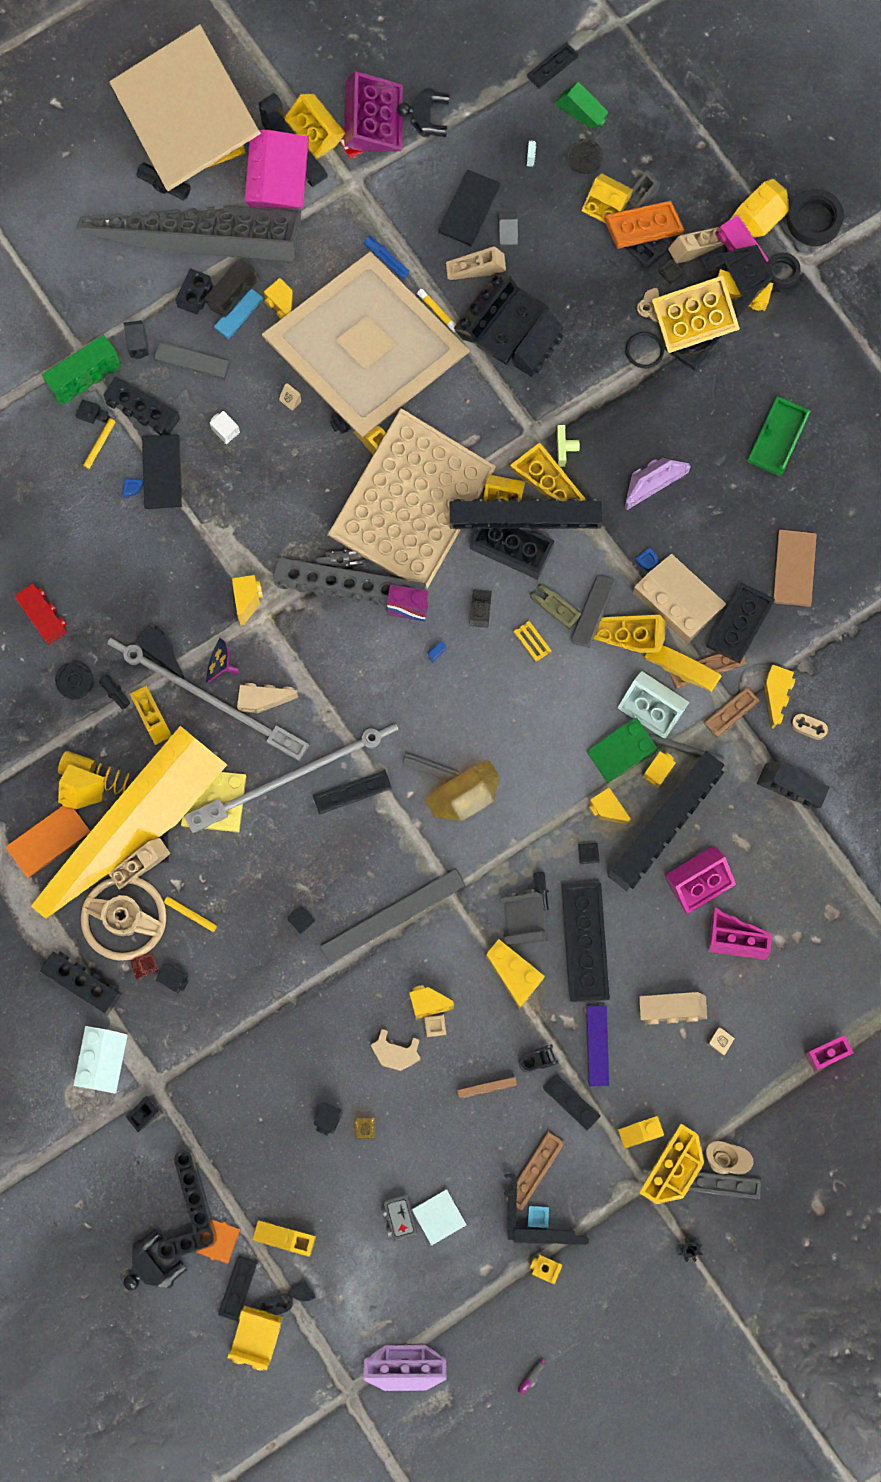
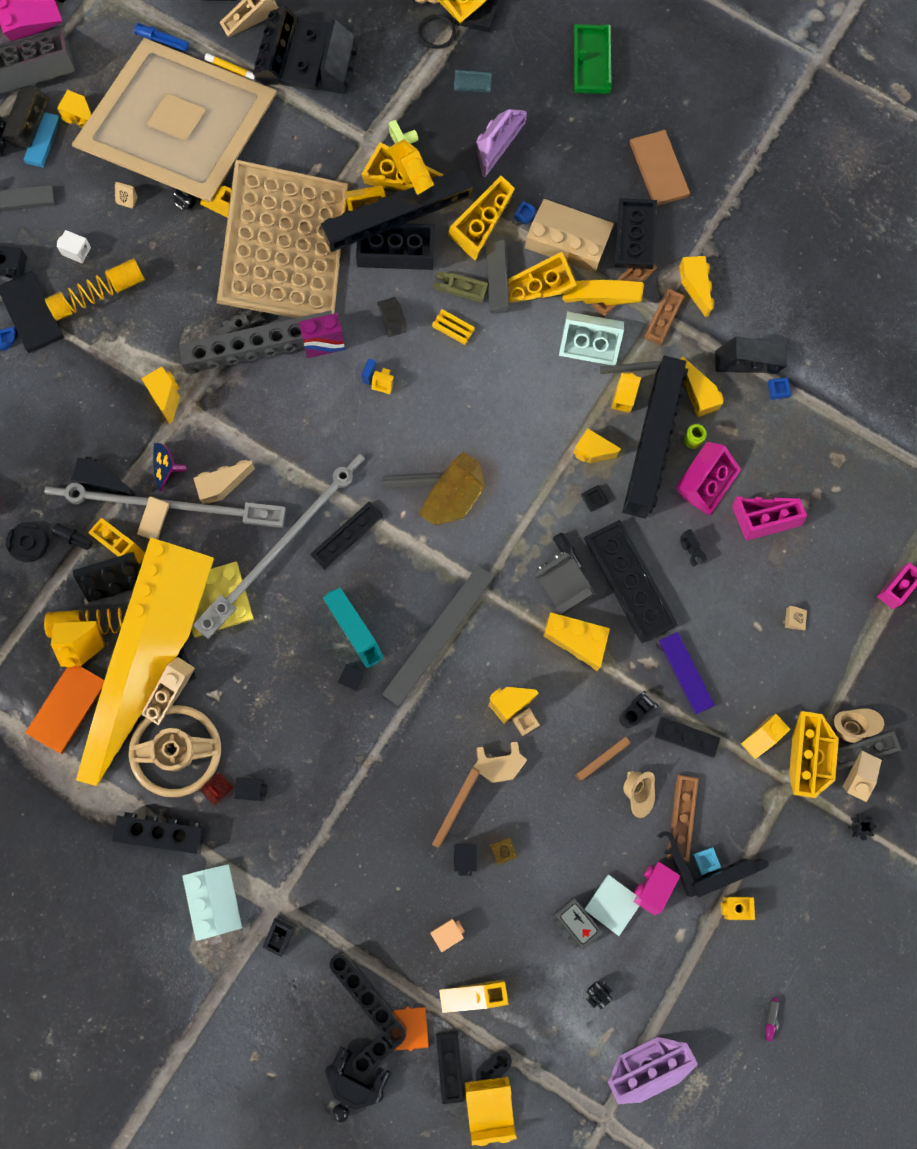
camera: 30 degrees left, 0 degrees up
yellow bar [164,896,217,932] -> none
black tile [288,1281,316,1301] -> none
green slope [587,717,658,784] -> none
tan wedge [640,992,707,1025] -> none
tan beam [791,714,828,740] -> none
none -> yellow piece [45,258,145,321]
none -> black plate [73,552,141,602]
none -> tan tile [137,496,170,540]
none -> teal slope [323,587,384,669]
none -> yellow tile [372,368,394,394]
none -> yellow panel [388,139,434,195]
none -> light nougat brick [430,918,465,952]
none -> medium nougat tile [432,767,480,848]
none -> yellow wedge [448,176,515,261]
none -> clear light blue tile [454,70,492,93]
none -> black gear [586,981,613,1009]
none -> tan piece [623,771,655,818]
none -> dark pink brick [633,861,680,916]
none -> yellow slope [680,357,724,417]
none -> black plate [680,529,707,567]
none -> lime brick [683,424,707,449]
none -> blue tile [767,377,791,400]
none -> tan slope [843,750,882,802]

